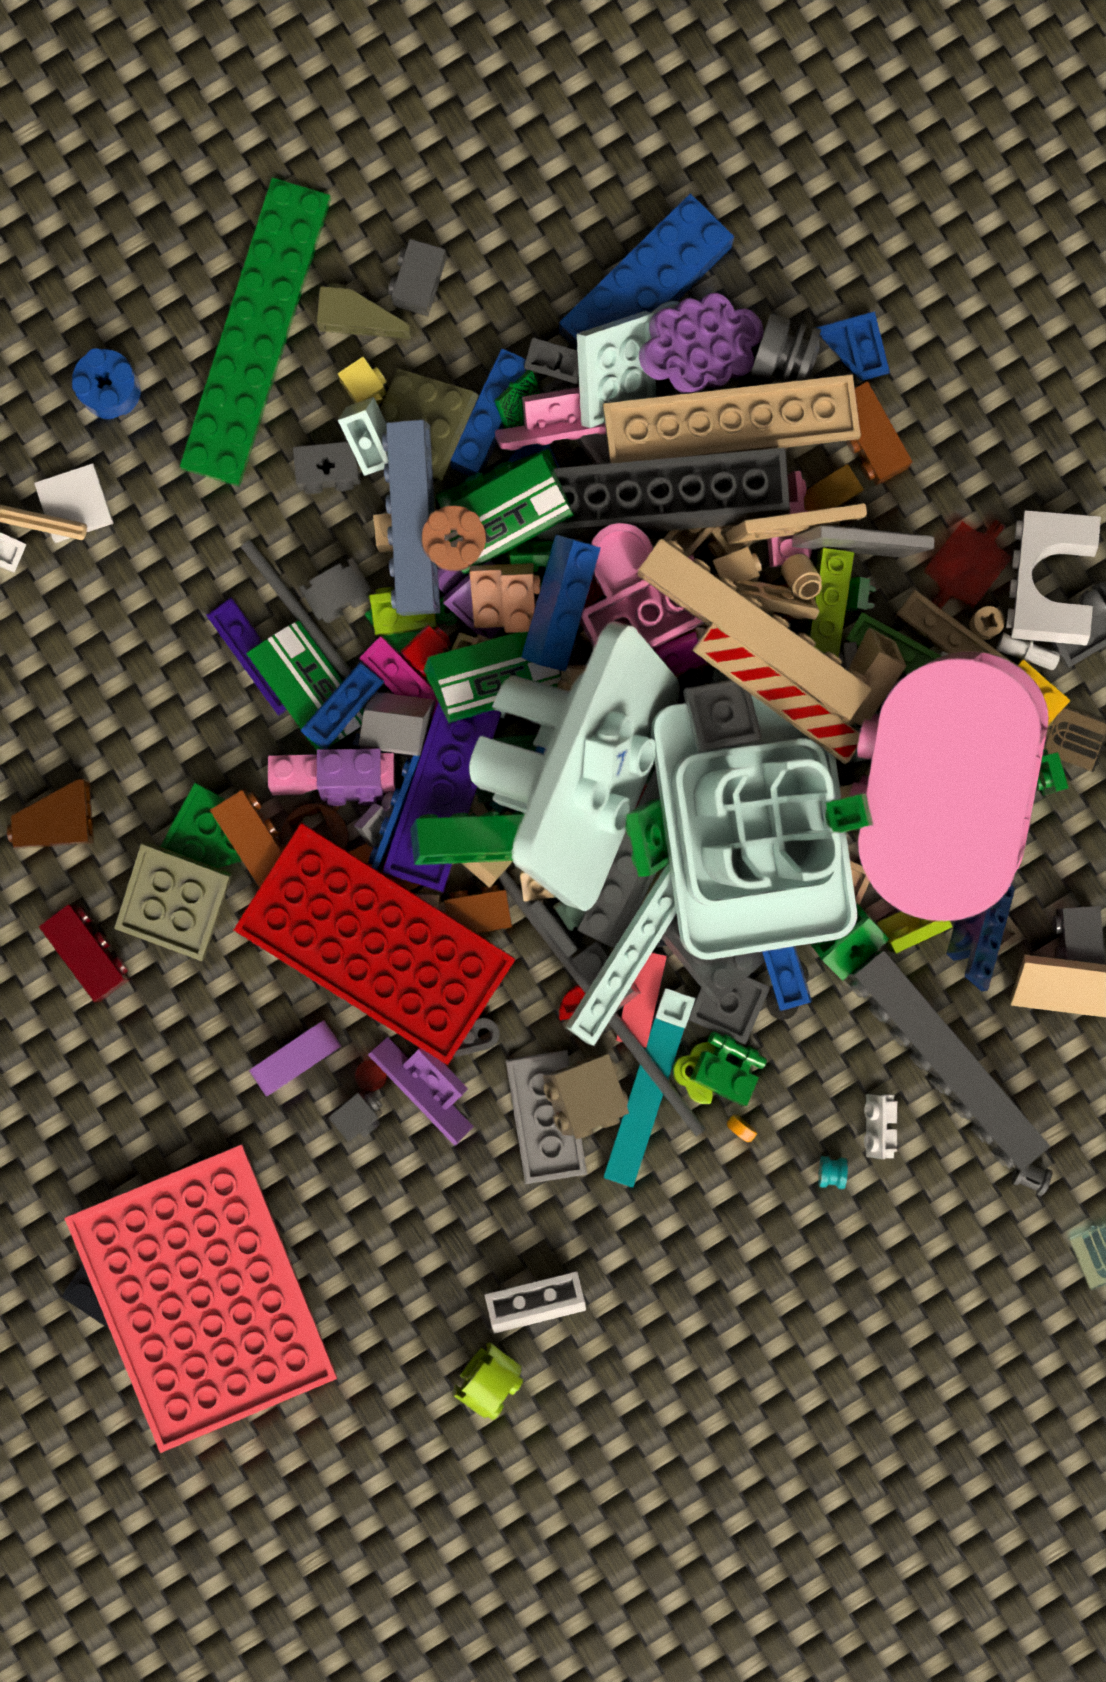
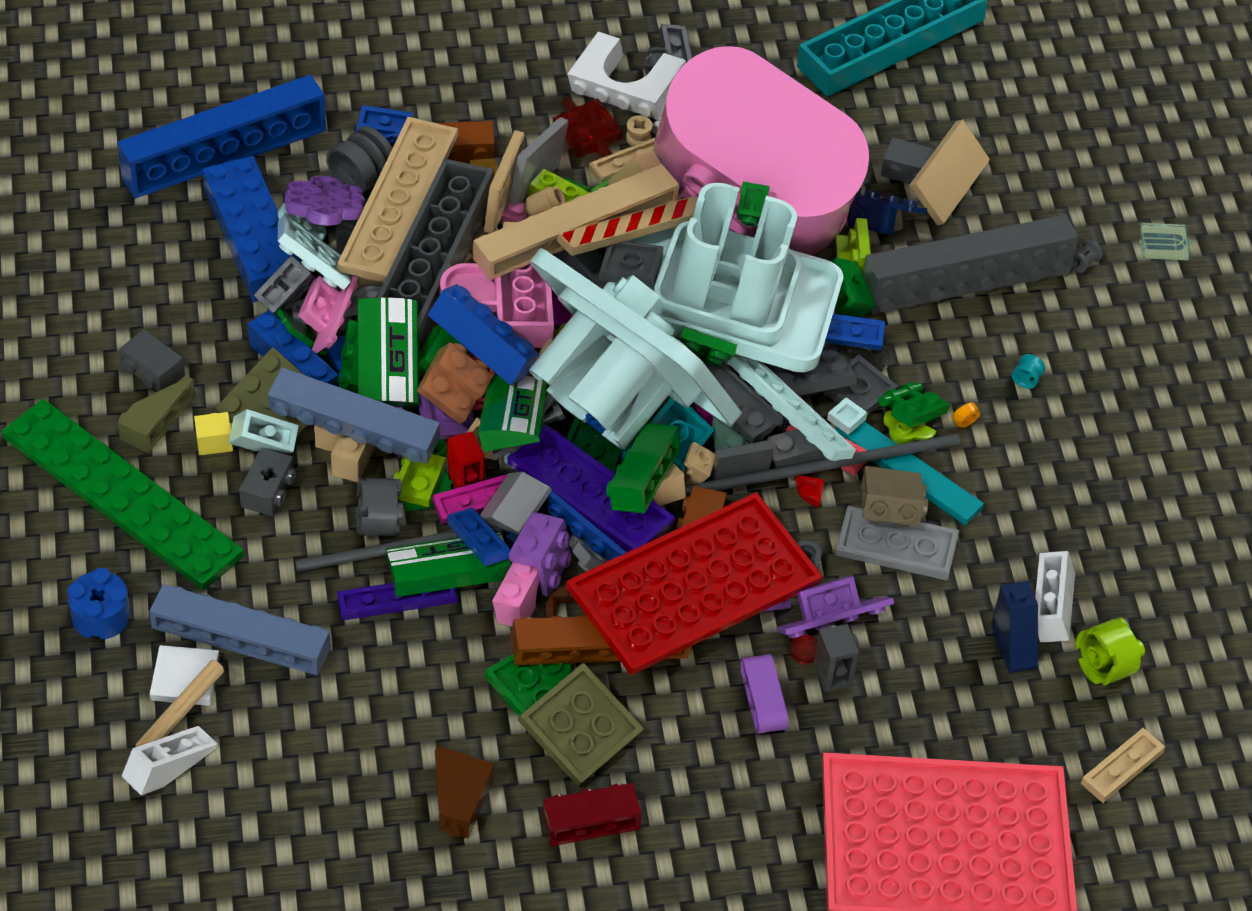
camera: 70 degrees left, 35 degrees down
nougat plate [421,506,486,571] -> none
white hinge [864,1094,898,1159] -> none
none -> blue brick [117,74,326,199]
none -> sand blue brick [149,584,330,676]
none -> dark blue slope [991,580,1038,673]
none -> tan plate [1081,728,1165,803]

